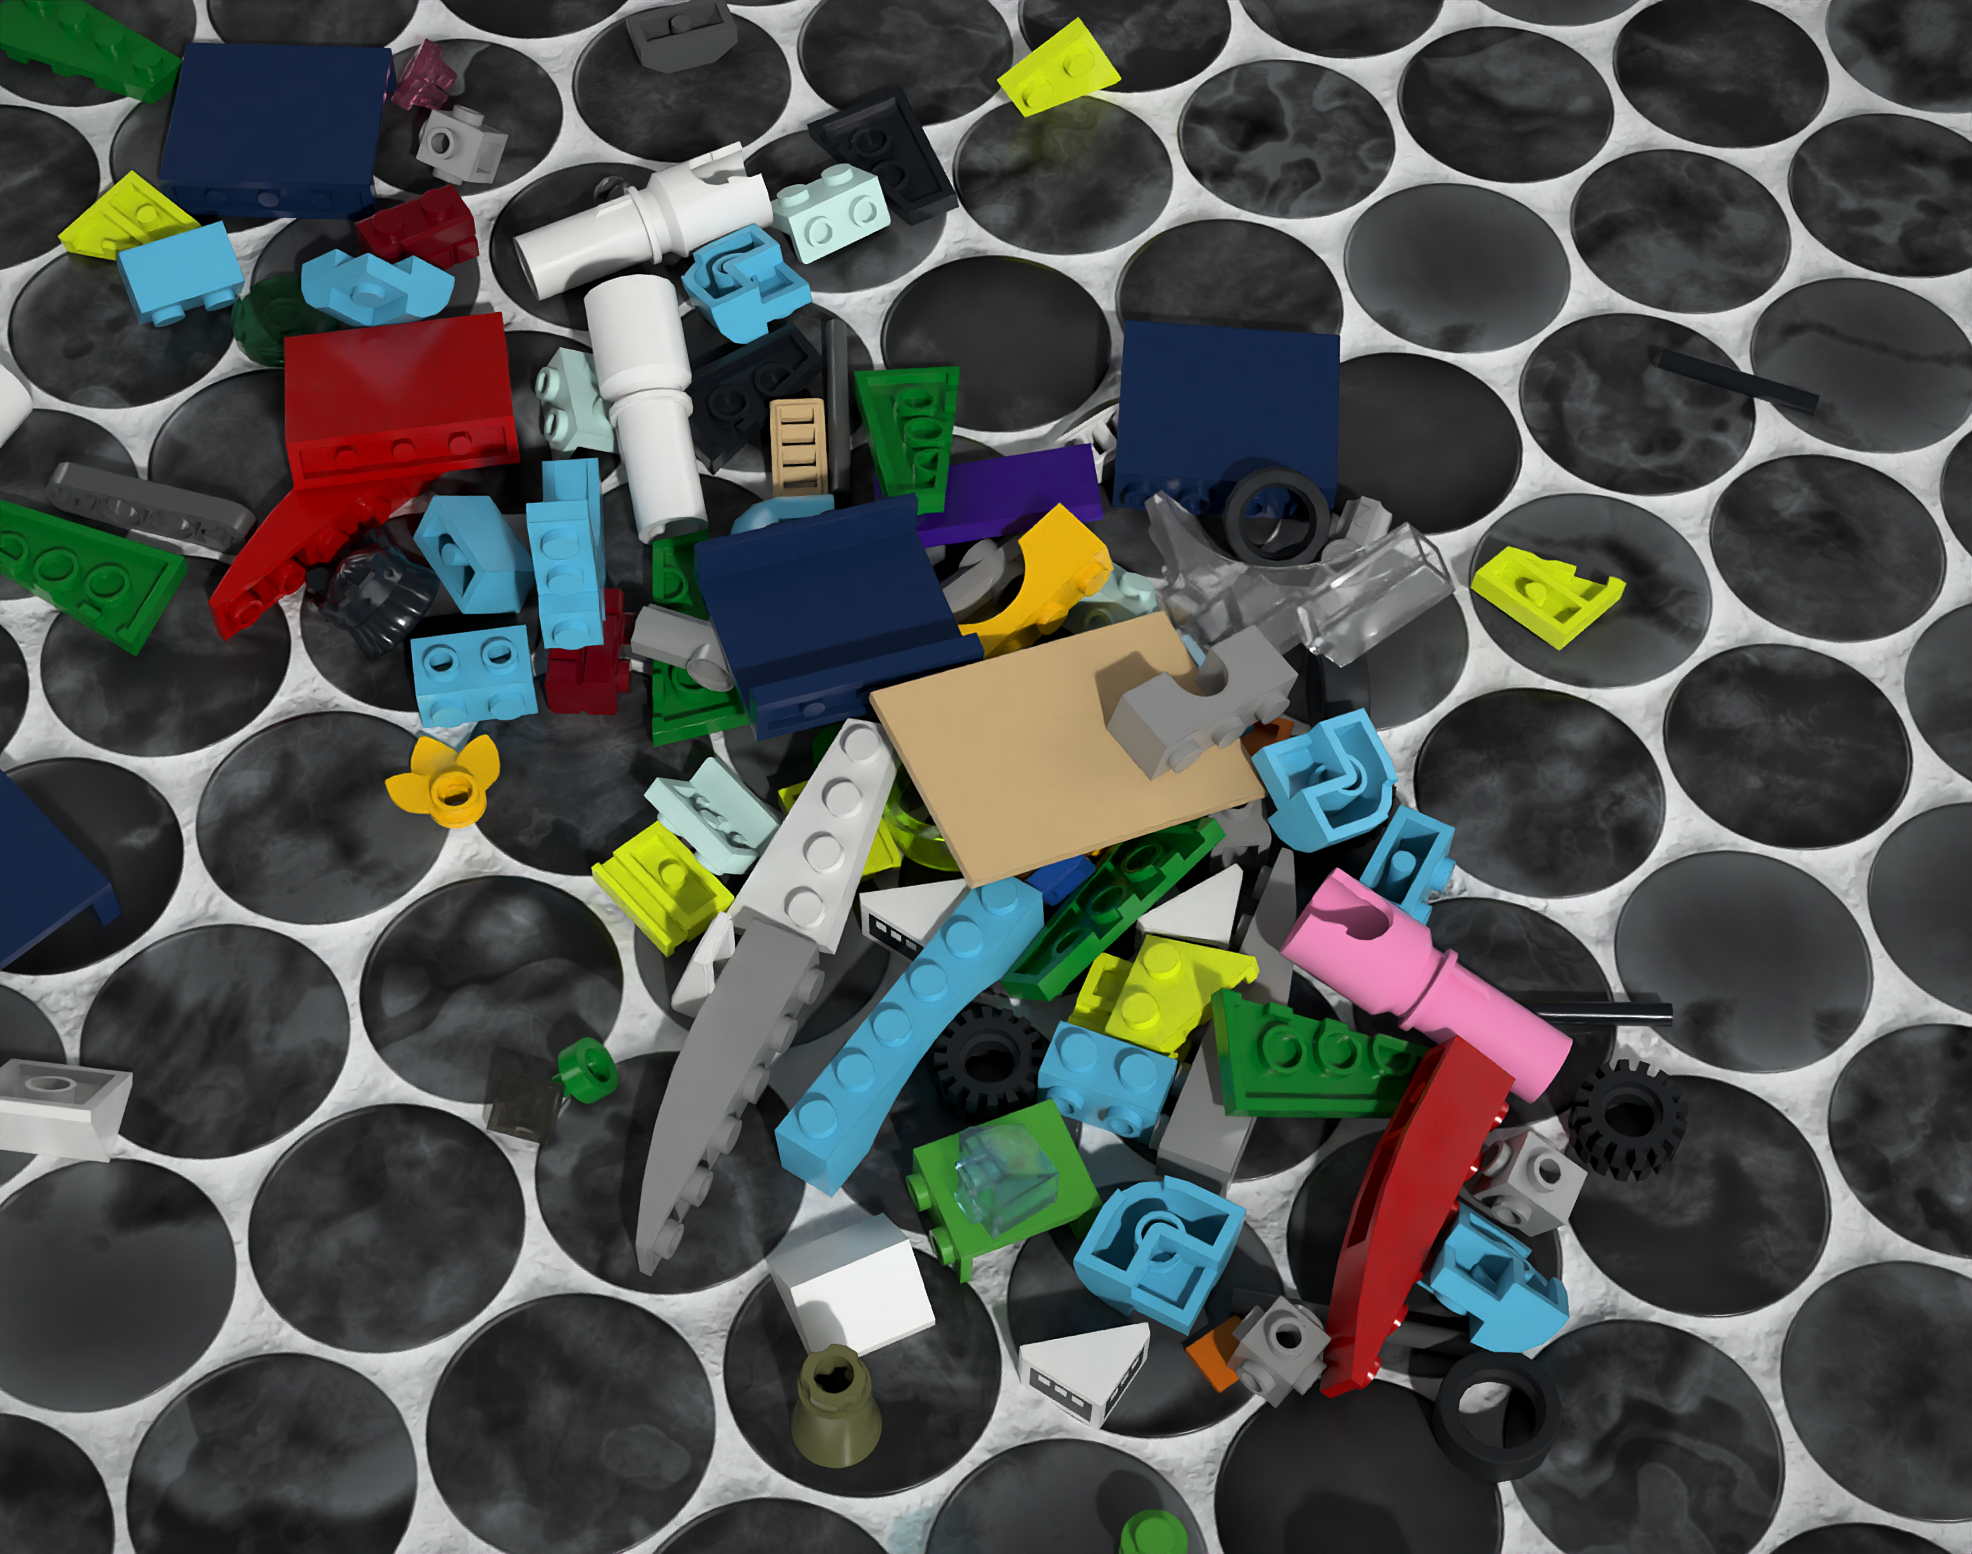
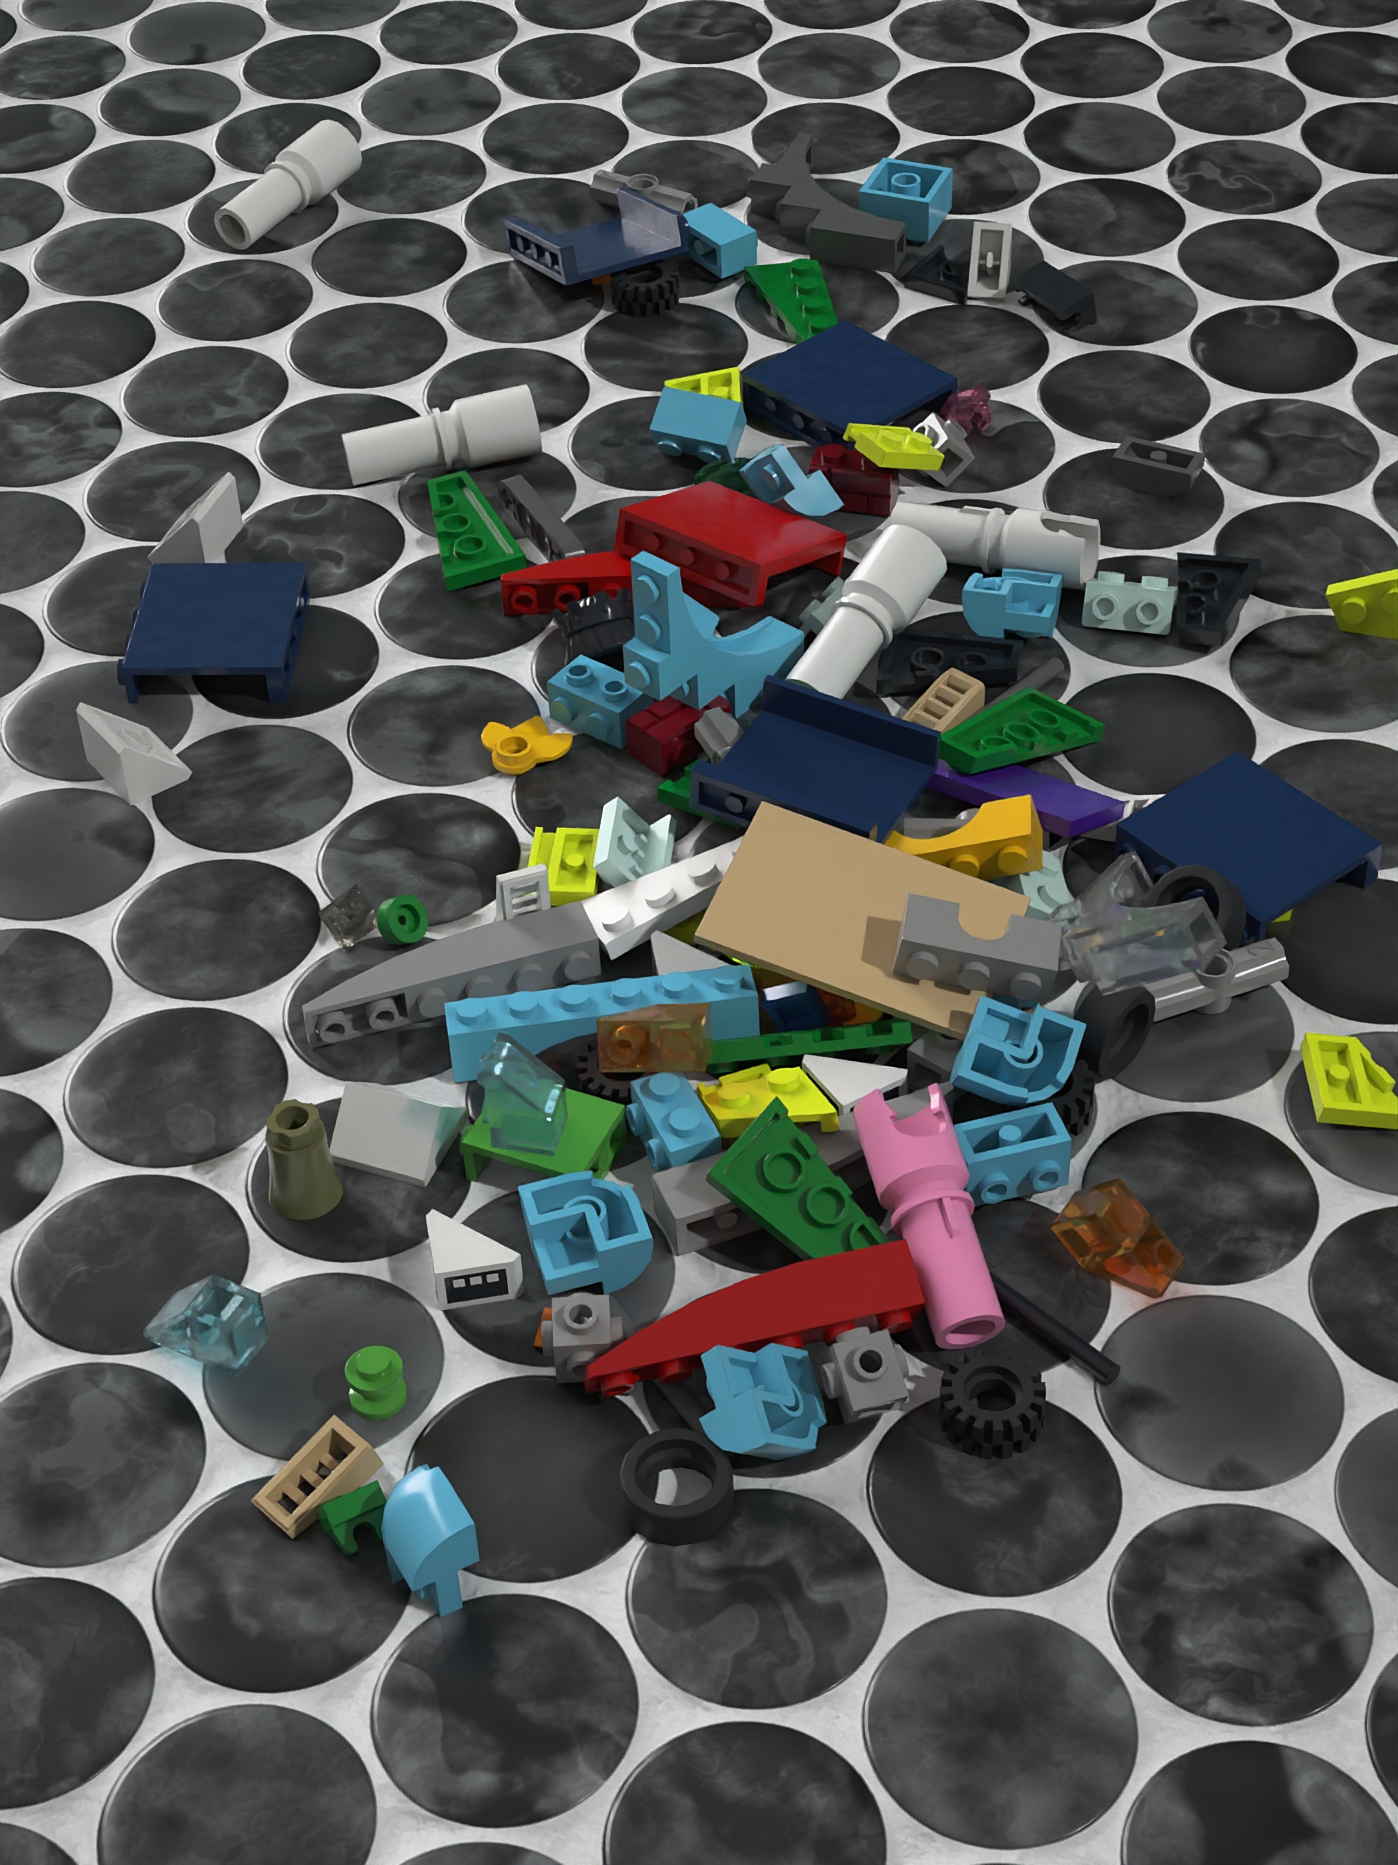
camera: 50 degrees right, 15 degrees down
none -> clear orange slope [597,1003,713,1072]
none -> neon yellow plate [843,423,945,471]
none -> clear orange slope [1050,1177,1186,1299]

